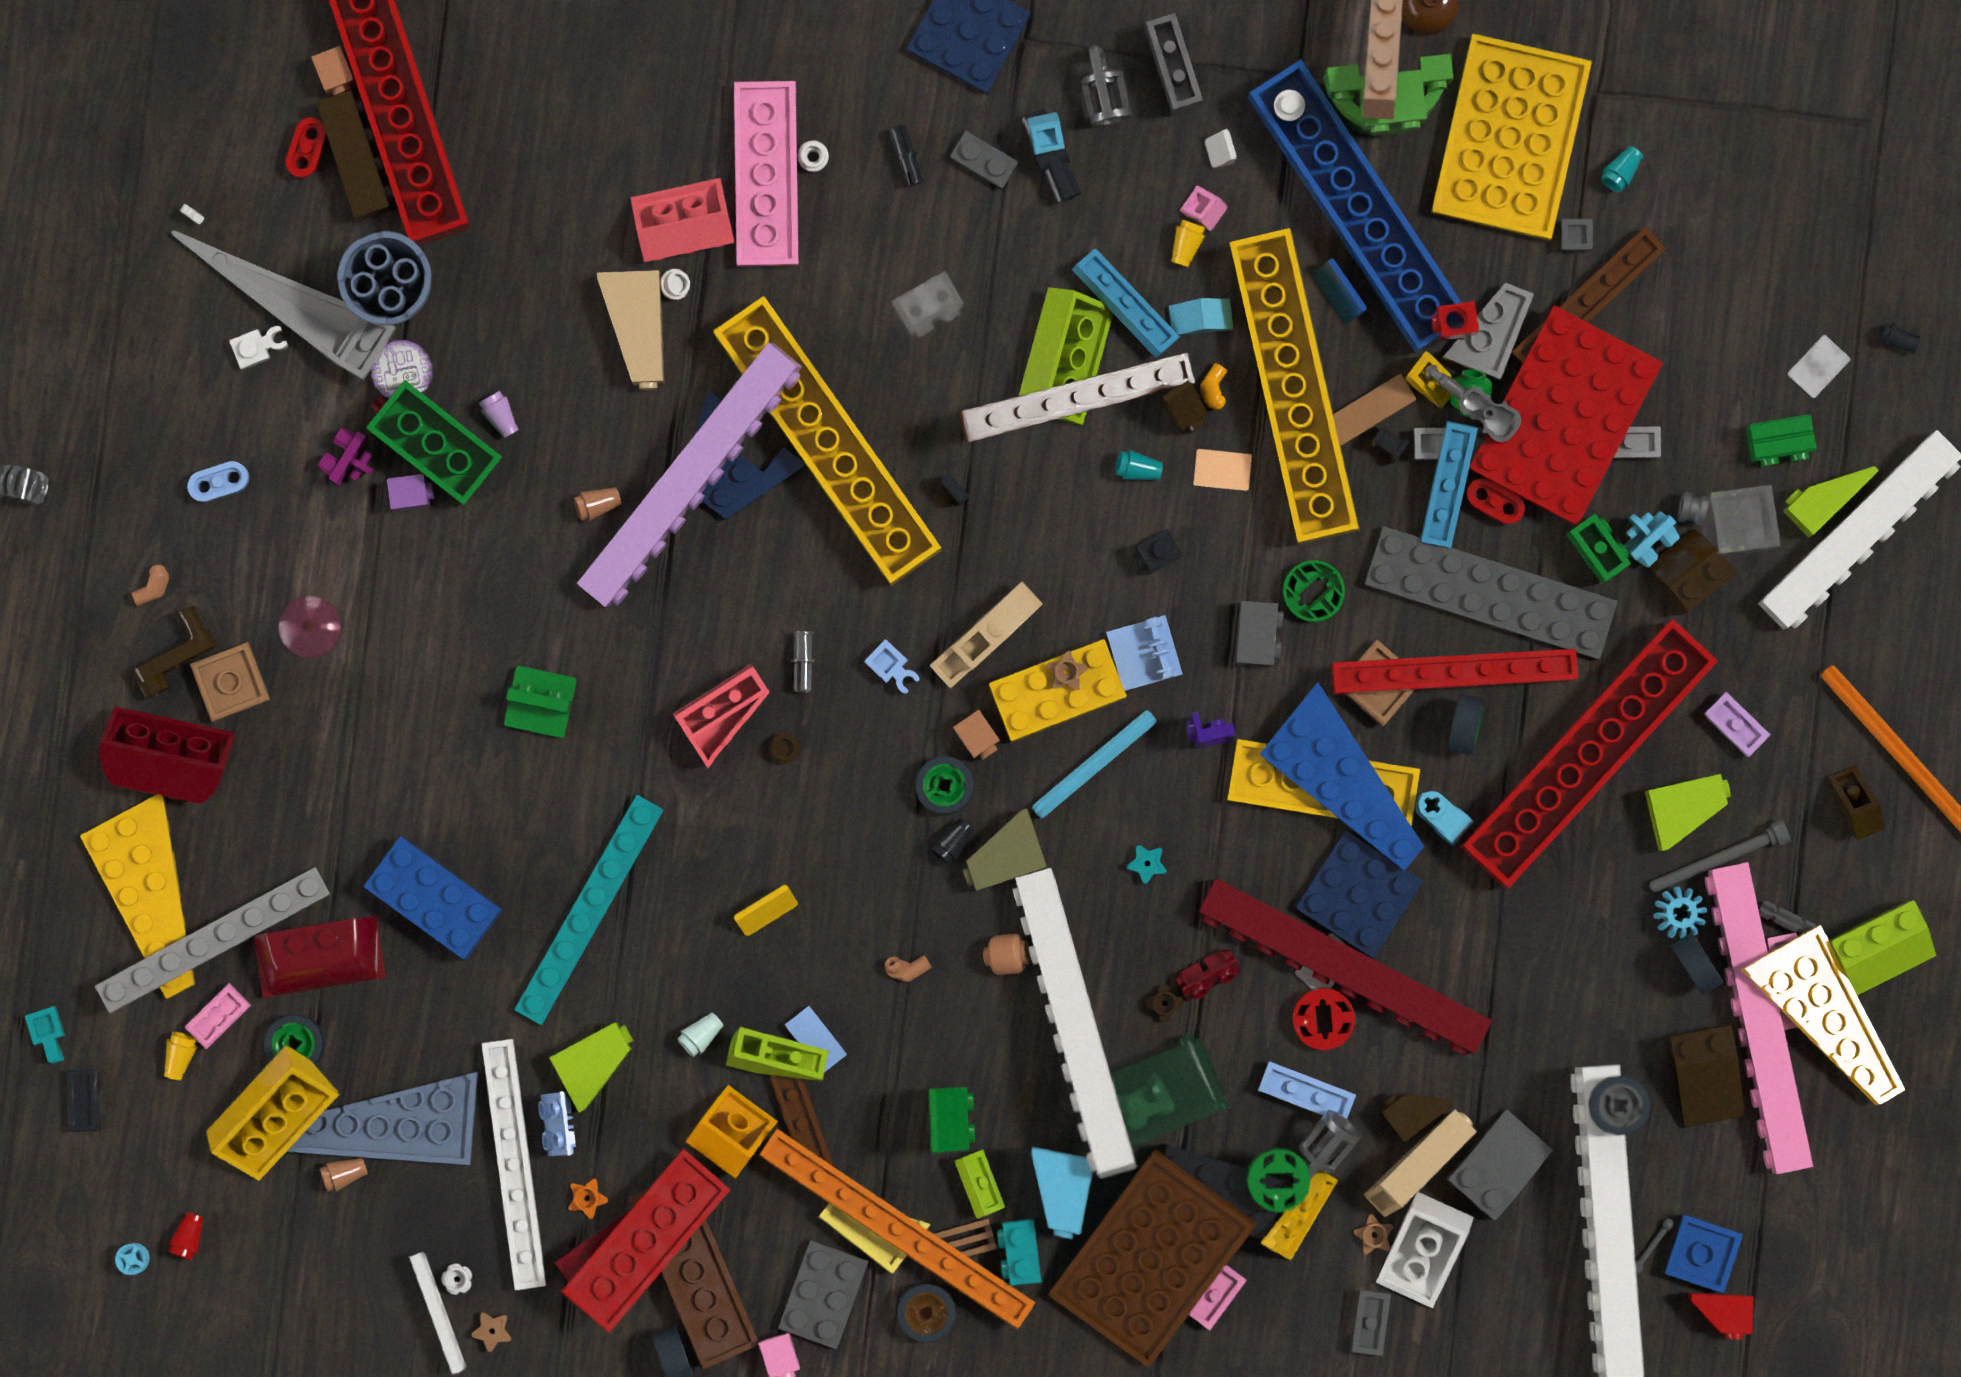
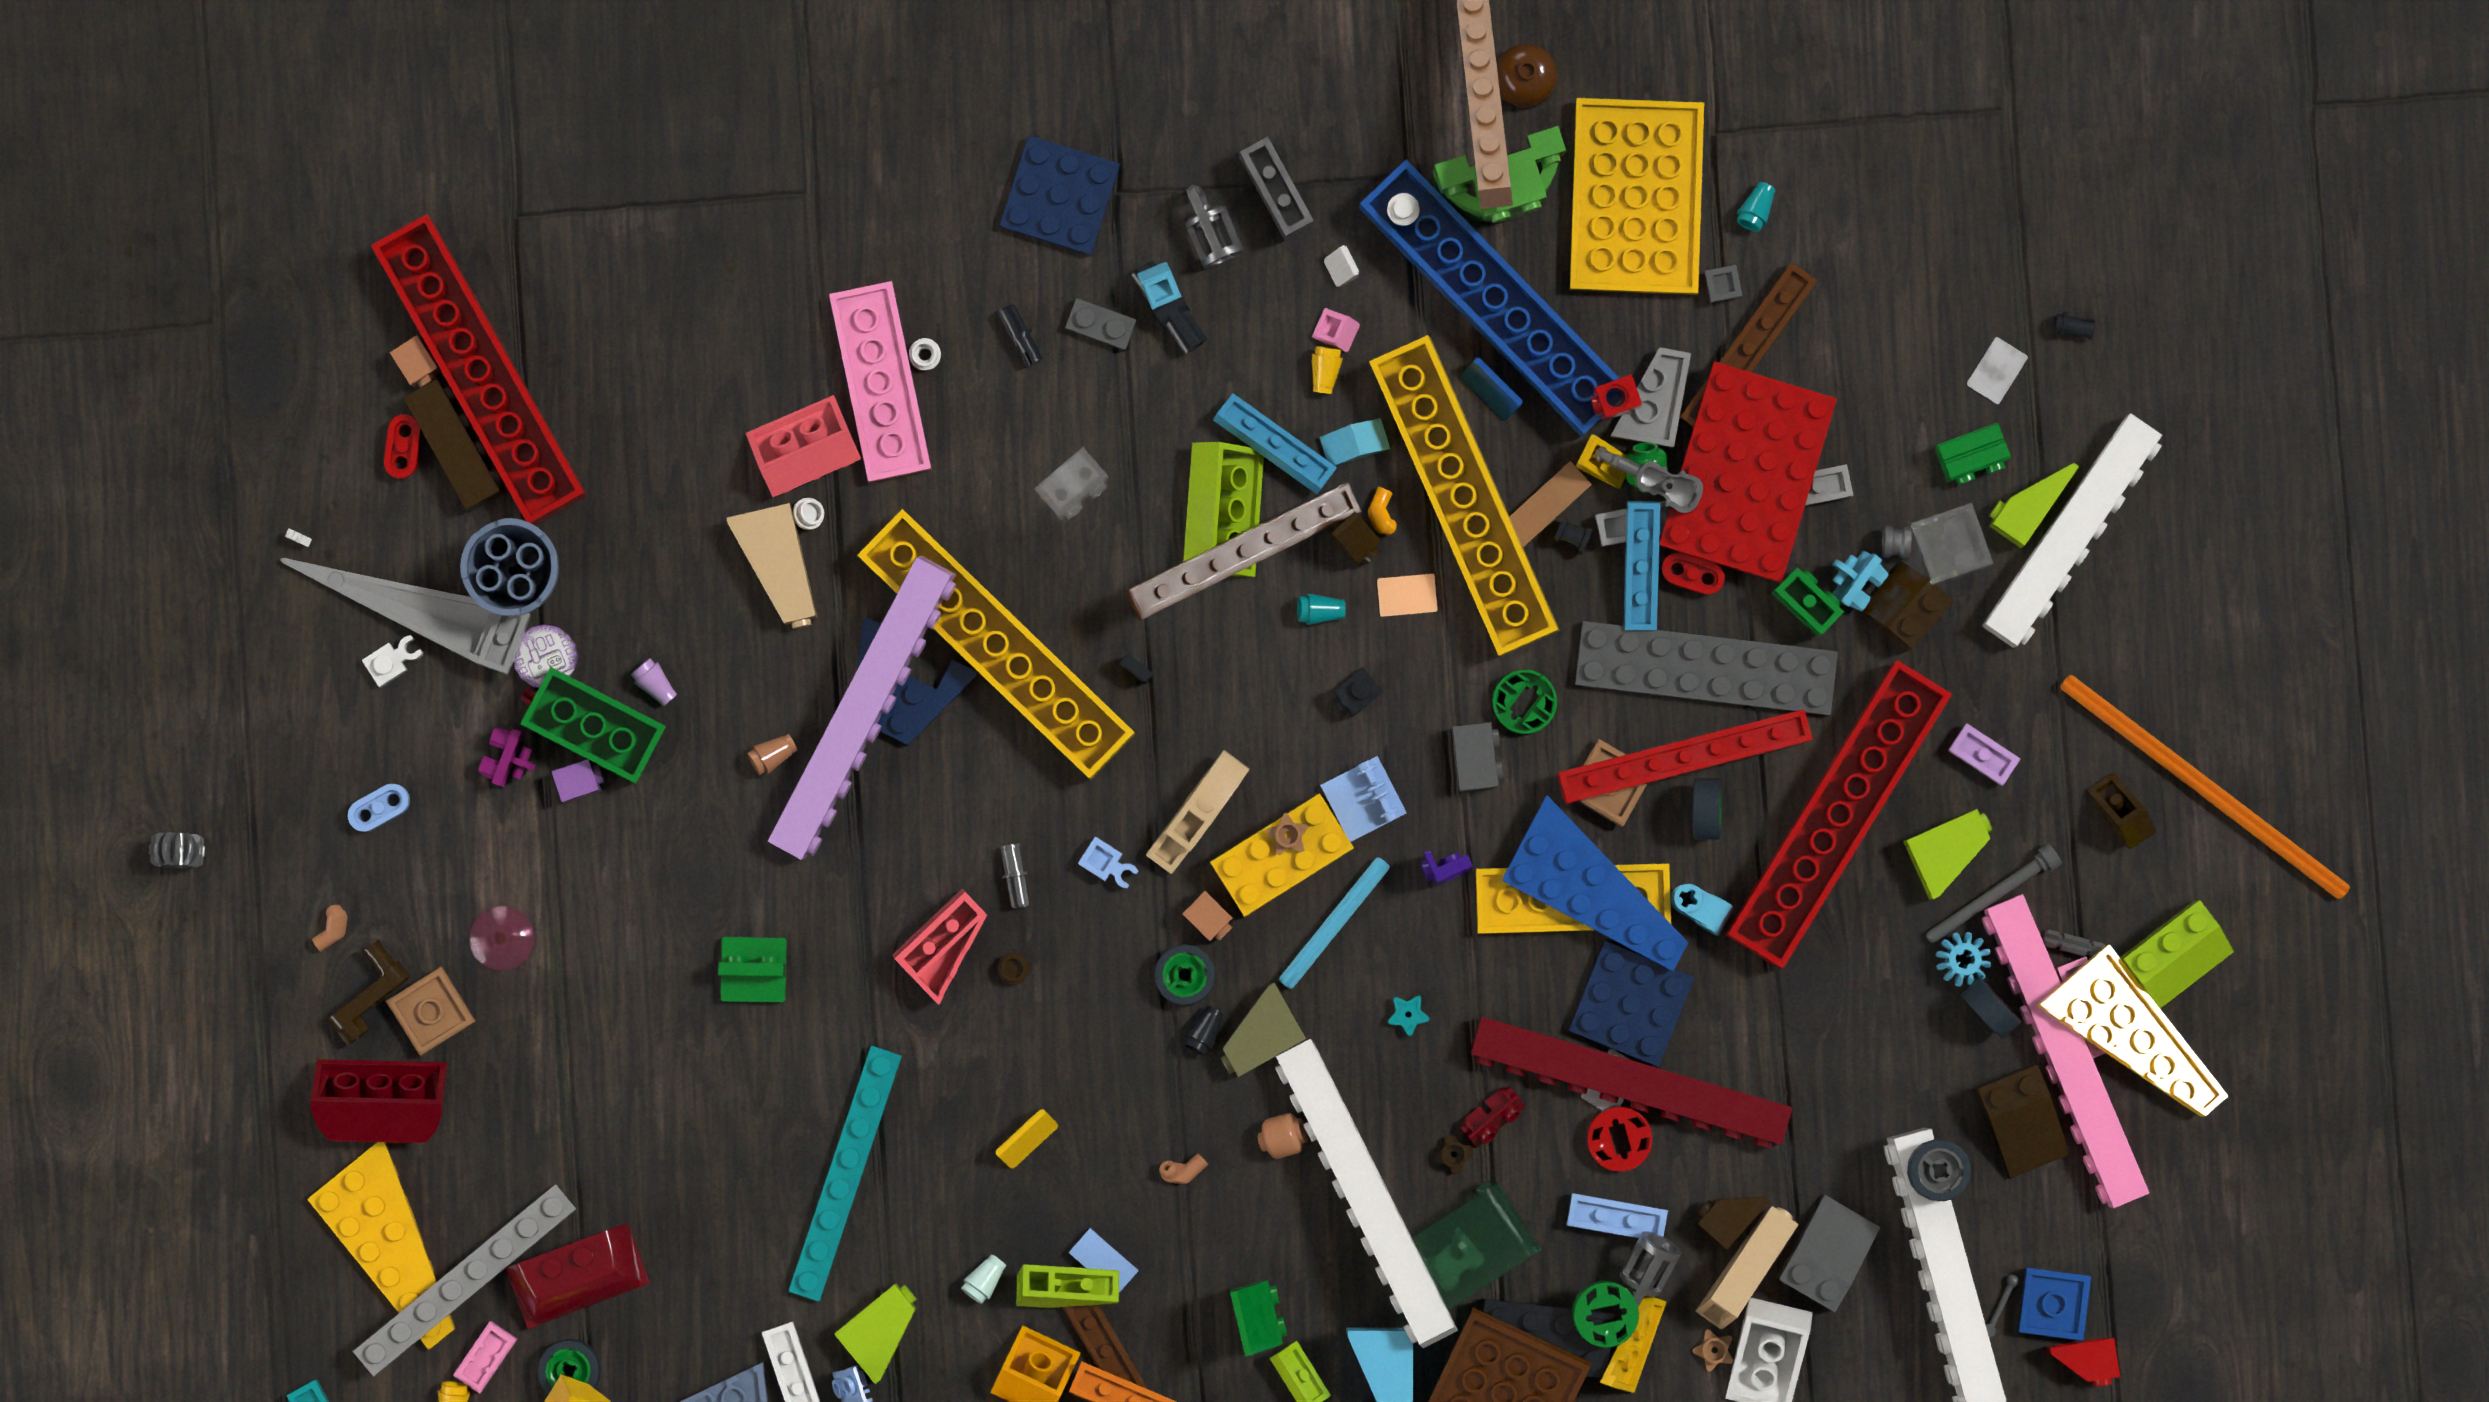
camera: 10 degrees left, 0 degrees up
blue brick [363,836,503,960] -> none

